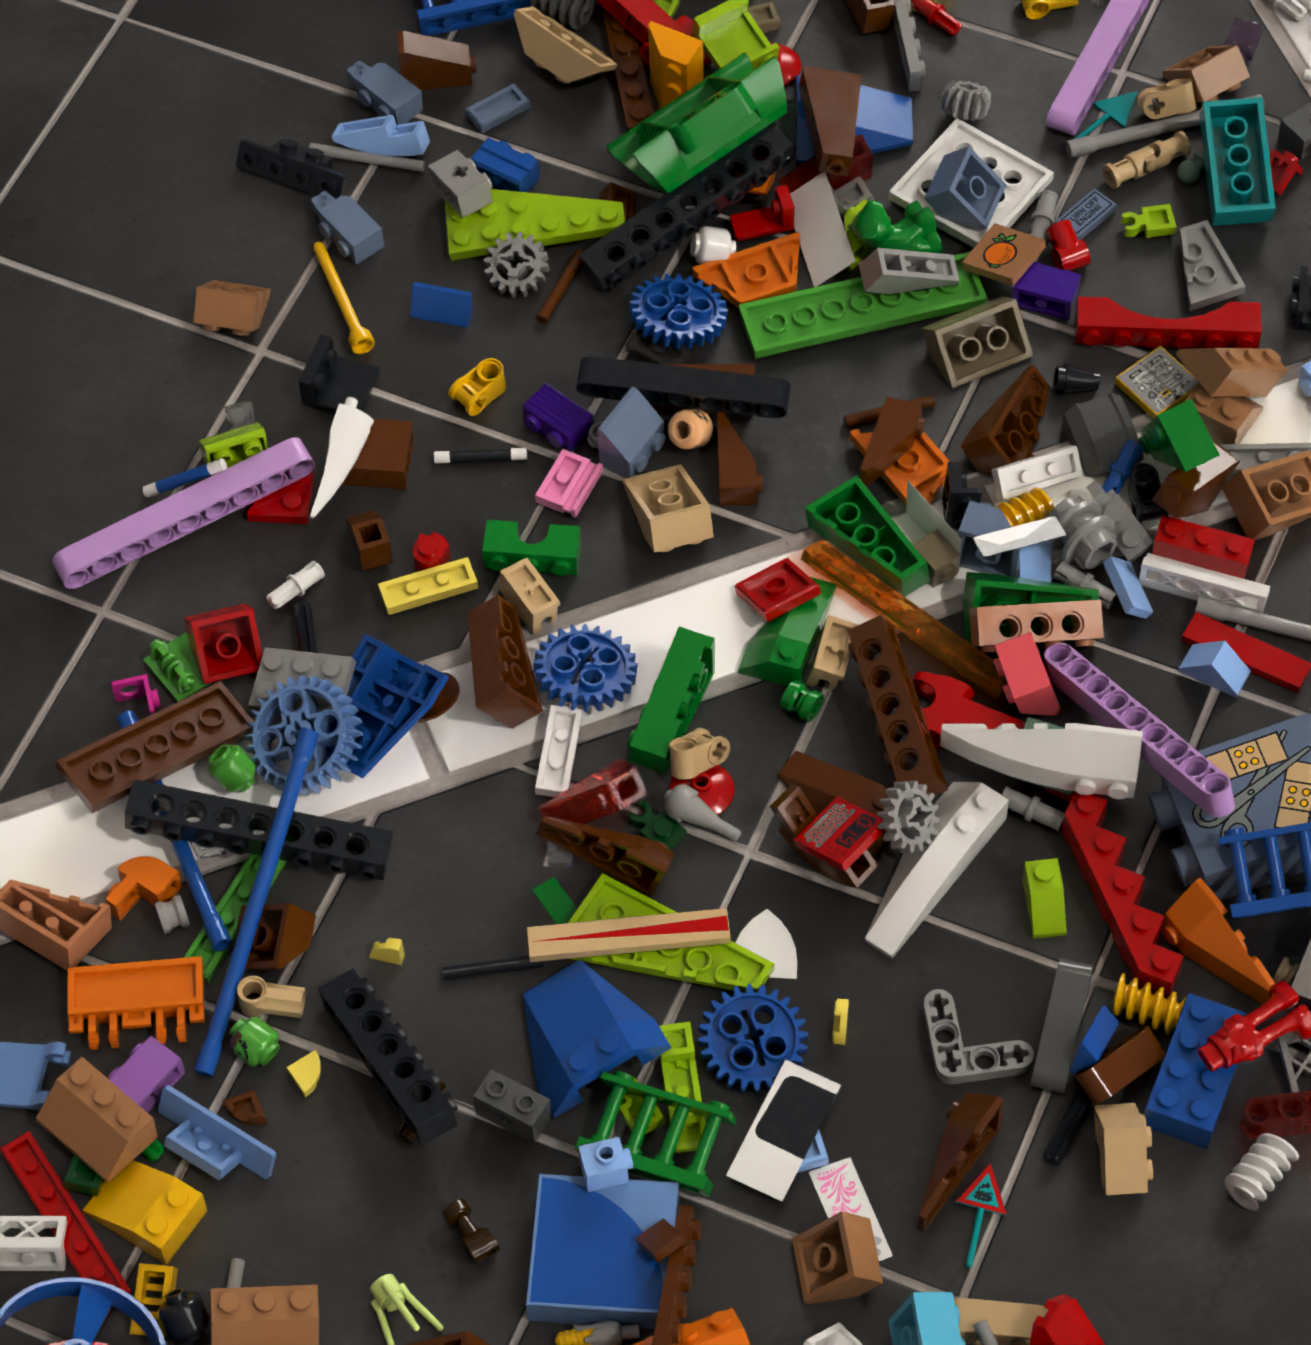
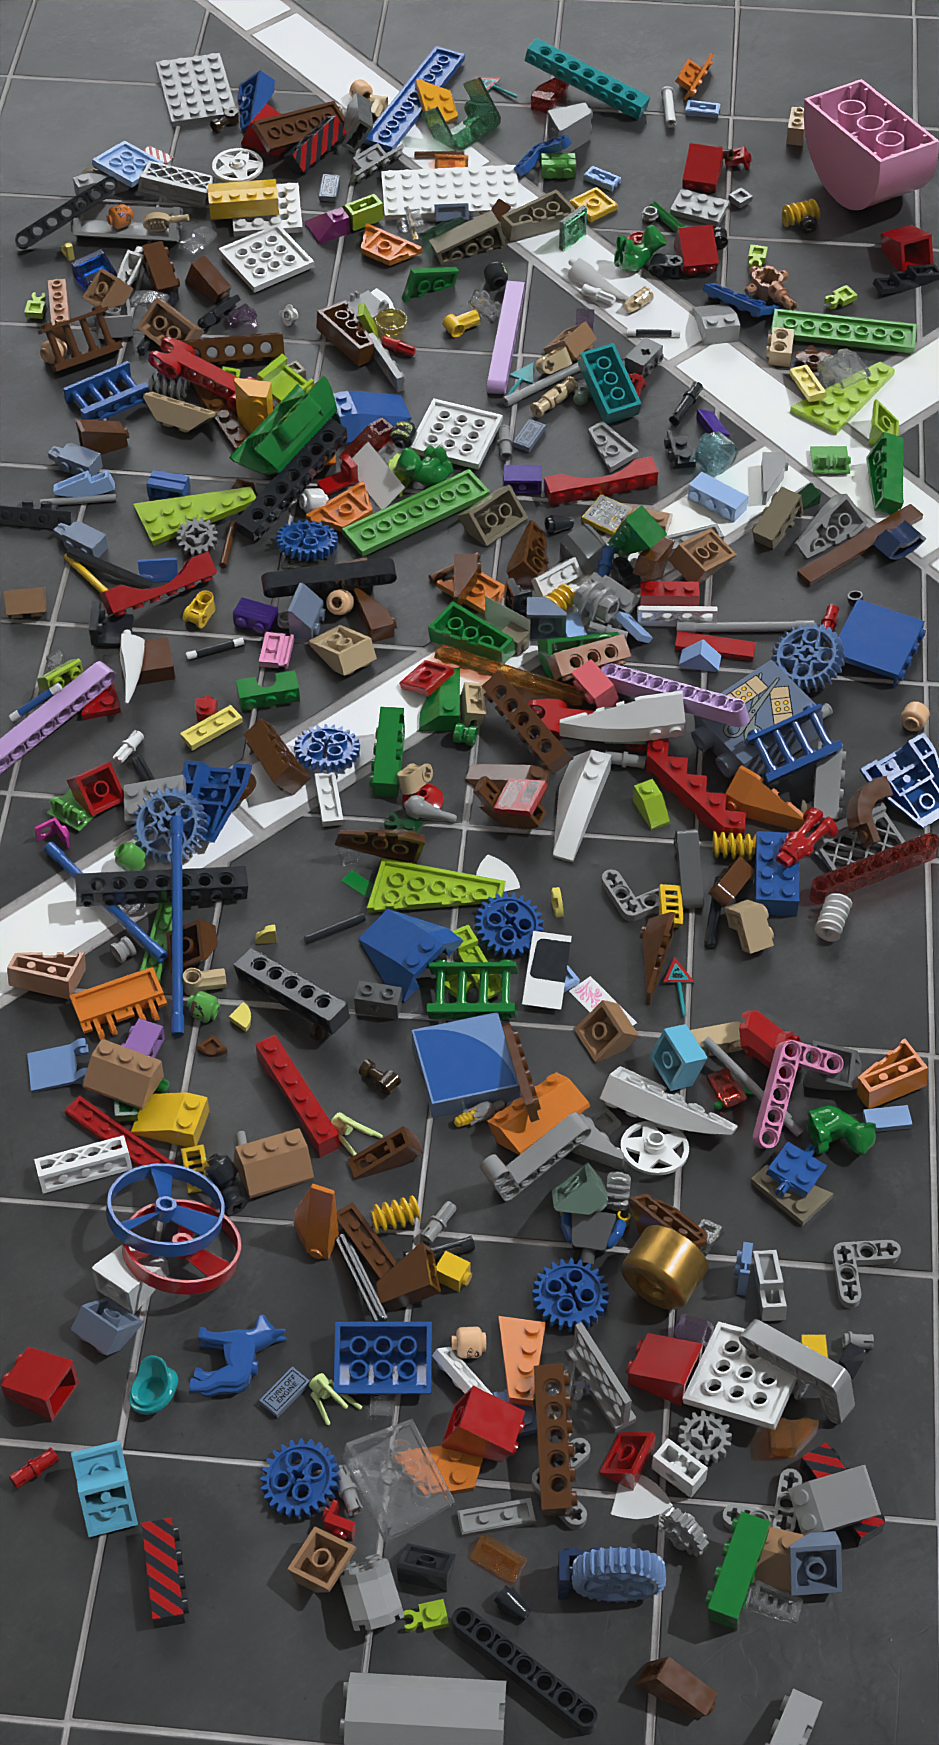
camera: 20 degrees left, 5 degrees down
reddish brown plate [56,681,254,813] -> none
orange brick [105,856,183,921] -> none
medium blue bracket [158,1085,277,1180] -> none
reddish brown slope [346,510,393,571] -> none
light grey brick [428,150,493,218] -> none
sand blue tile [465,83,530,134] -> none
tan hinge [500,558,560,635] -> none
tan tile [527,908,731,962] -> none
clear red slope [538,759,648,824] -> none
light blue brick [578,1137,633,1192] -> none
reddish brown tile [635,1218,686,1263] -> none
reddish brown slope [798,65,862,176] -> none
light grey slope [859,248,959,294] -> none
light grey gear [877,781,940,853] -> none
sand blue slope [924,146,1006,230] -> none
light grey gear [941,80,991,121] -> none
medium nougat tile [962,223,1046,286] -> none
sticker [973,516,1066,557] -> none
red piece [1046,220,1091,271] -> none
blue slope [1070,1005,1119,1074] -> none
lime plate [1121,204,1177,238] -> none
medium nougat slope [1176,348,1288,397] -> none
none -> black axle [67,547,153,589]
none -> red arch [99,551,217,617]
none -> red arch [256,1035,340,1158]
none -> black head [390,420,418,449]
none -> yellow slope [659,884,683,928]

